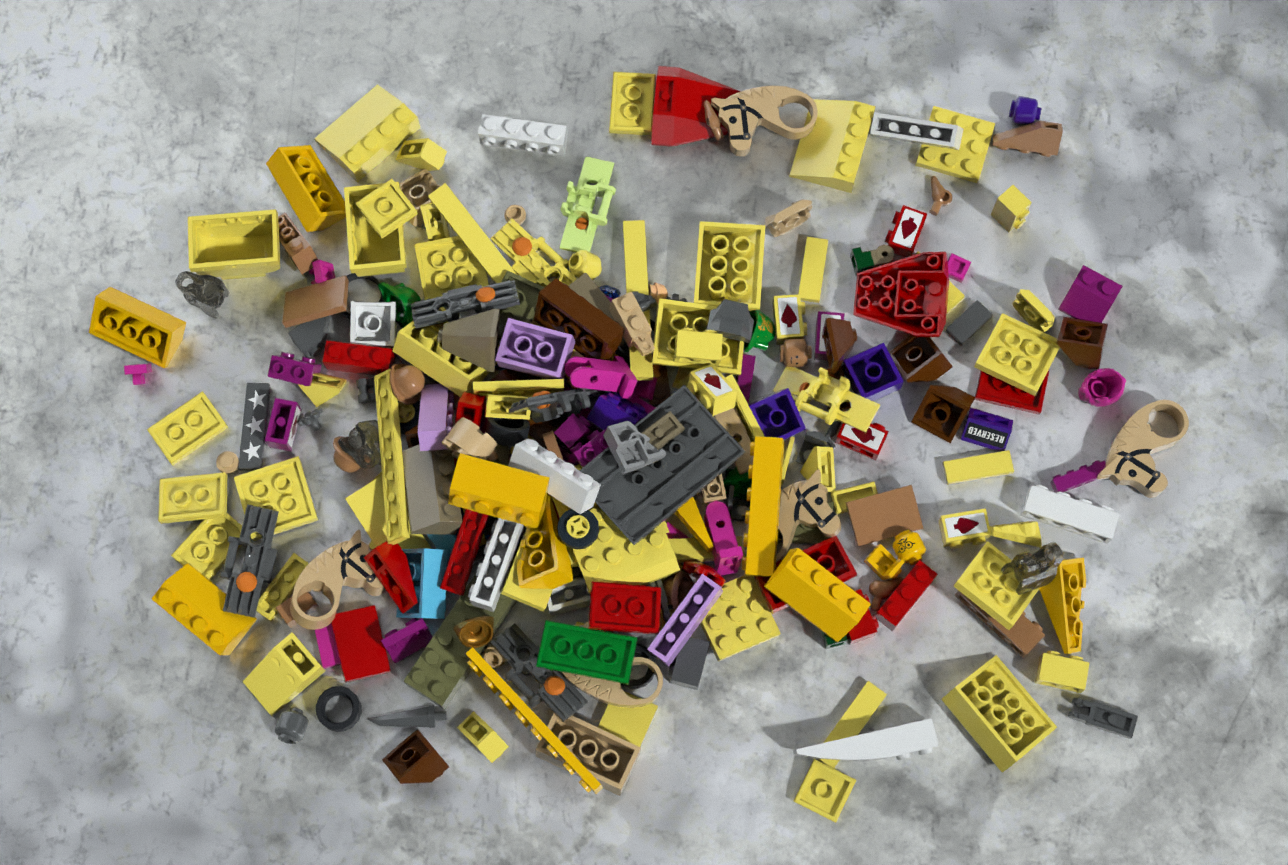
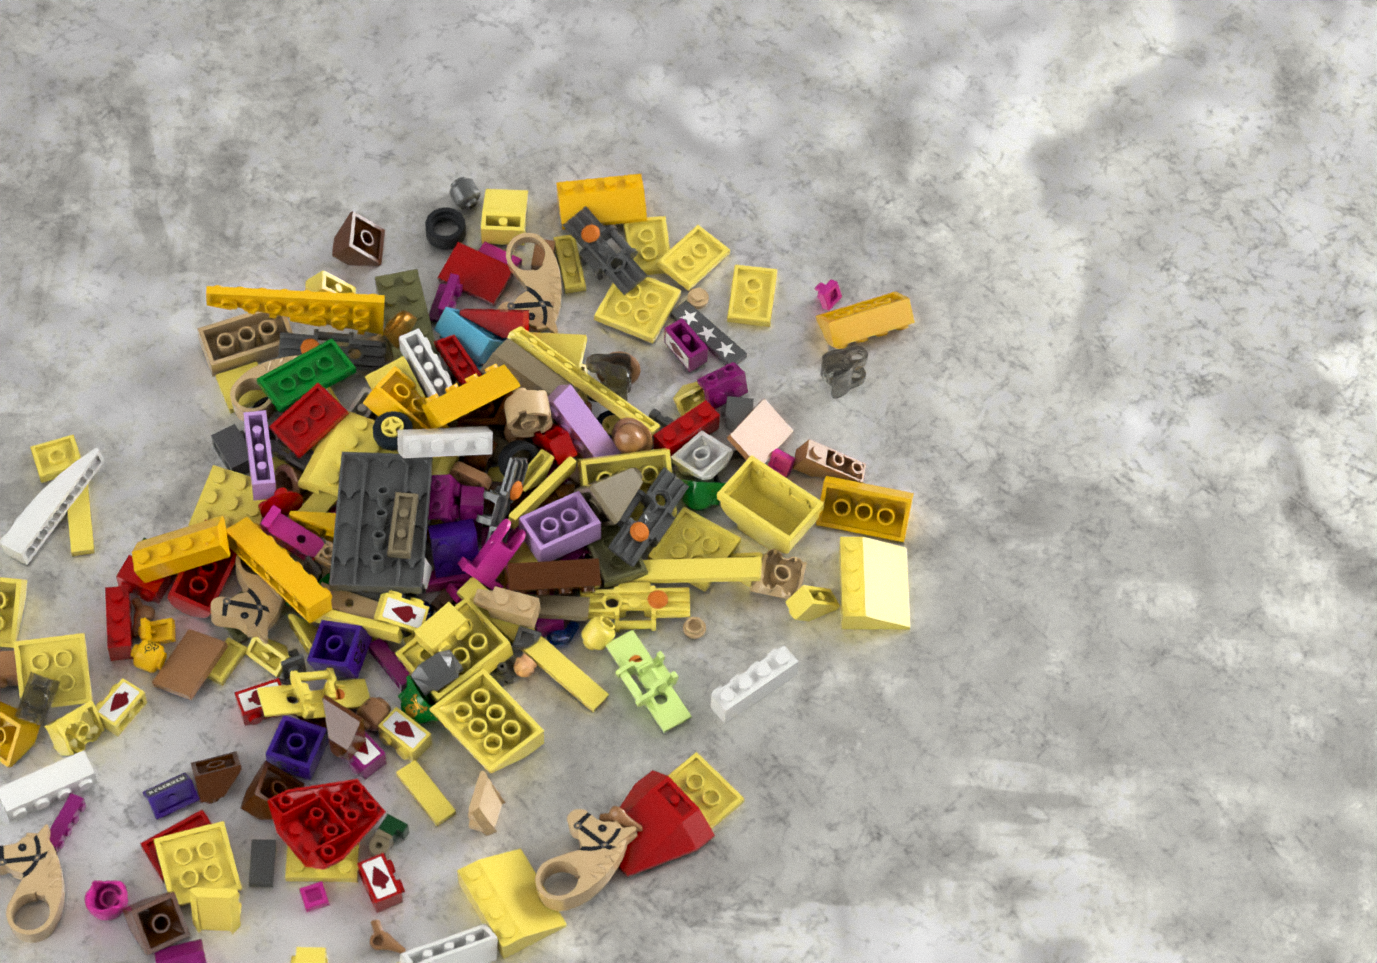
camera: 130 degrees right, 15 degrees down
light yellow container [188,209,280,280] -> none
dark grey plant [297,407,324,431] -> none
light yellow tile [356,178,418,239] -> none
dark grey bar [367,705,447,728] -> none
light grey slope [603,421,666,474] -> none
light yellow tile [942,450,1014,485] -> none

